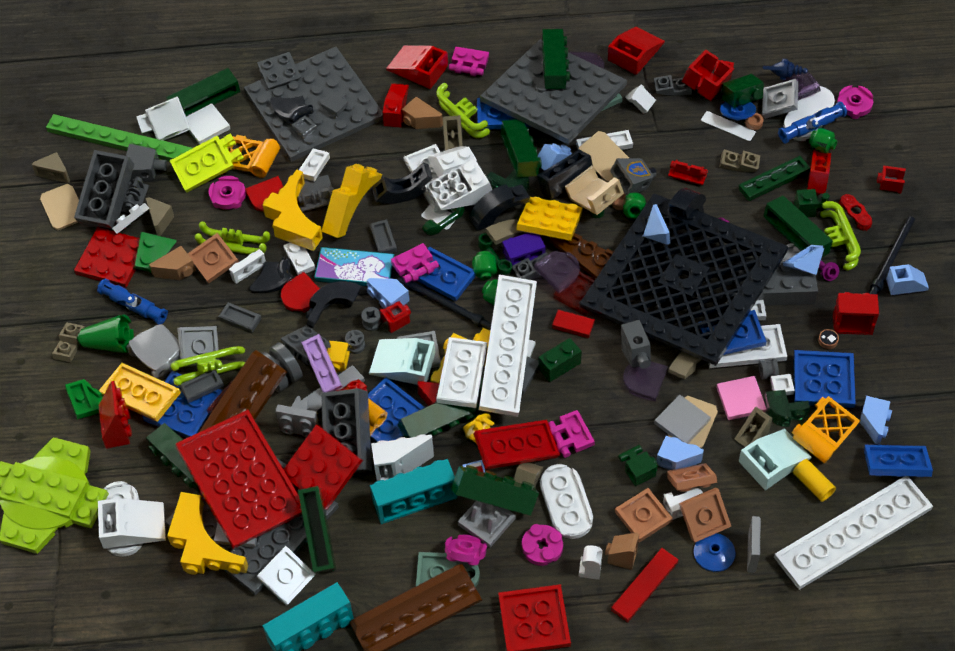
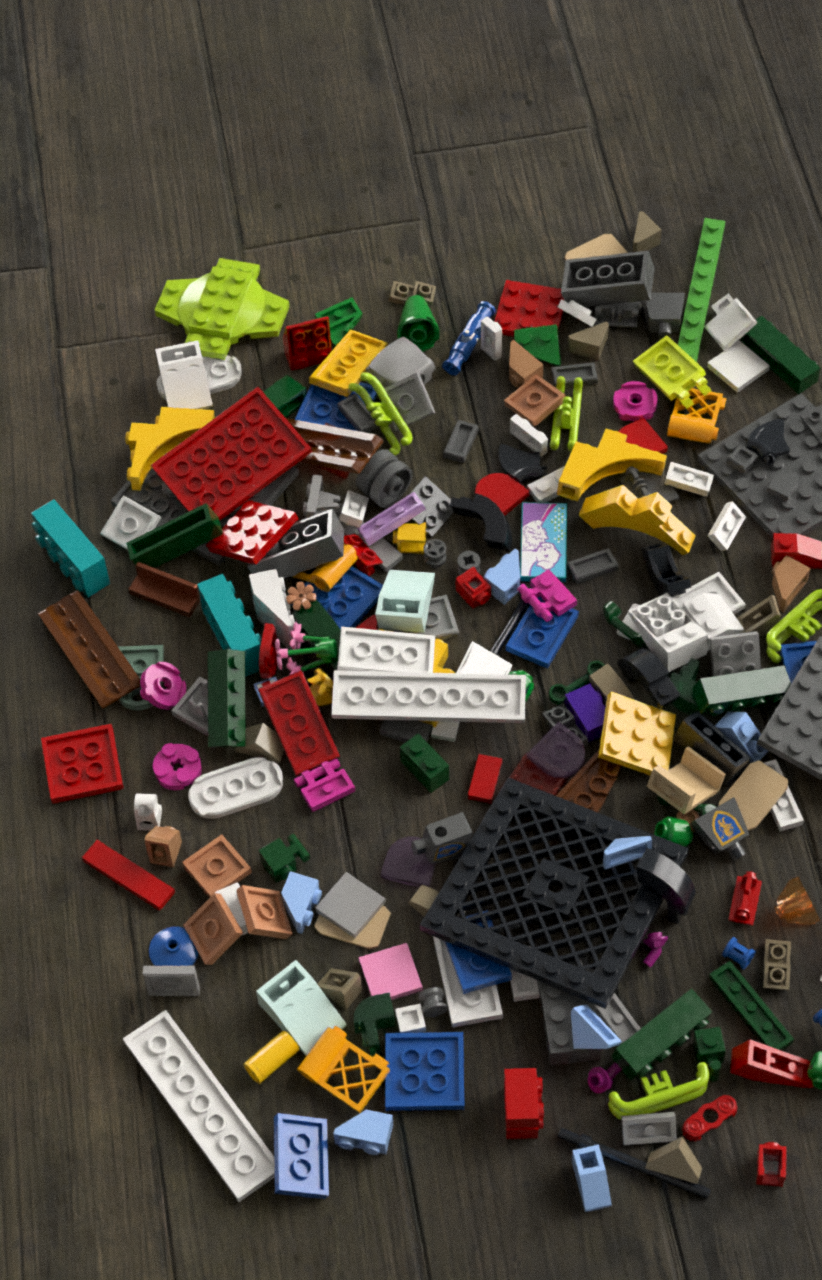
camera: 85 degrees right, 0 degrees up
green head [472,251,497,280] -> none
tile [818,329,839,349] -> none
none -> copper panel [128,562,200,618]
none -> red tile [259,623,281,679]
none -> plant [275,622,338,675]
none -> nougat plant [286,582,316,611]
none -> white plate [339,490,369,528]
none -> white piece [456,641,512,675]
none -> white plate [481,316,502,361]
none -> dark grey tile [551,363,598,388]
none -> light grey plate [621,1112,677,1145]
none -> dark tan slope [646,1137,702,1184]
none -> white plate [707,501,746,551]
none -> light grey plate [710,631,761,676]
none -> blue bush [722,937,756,970]
none -> clear orange brick [774,876,820,925]

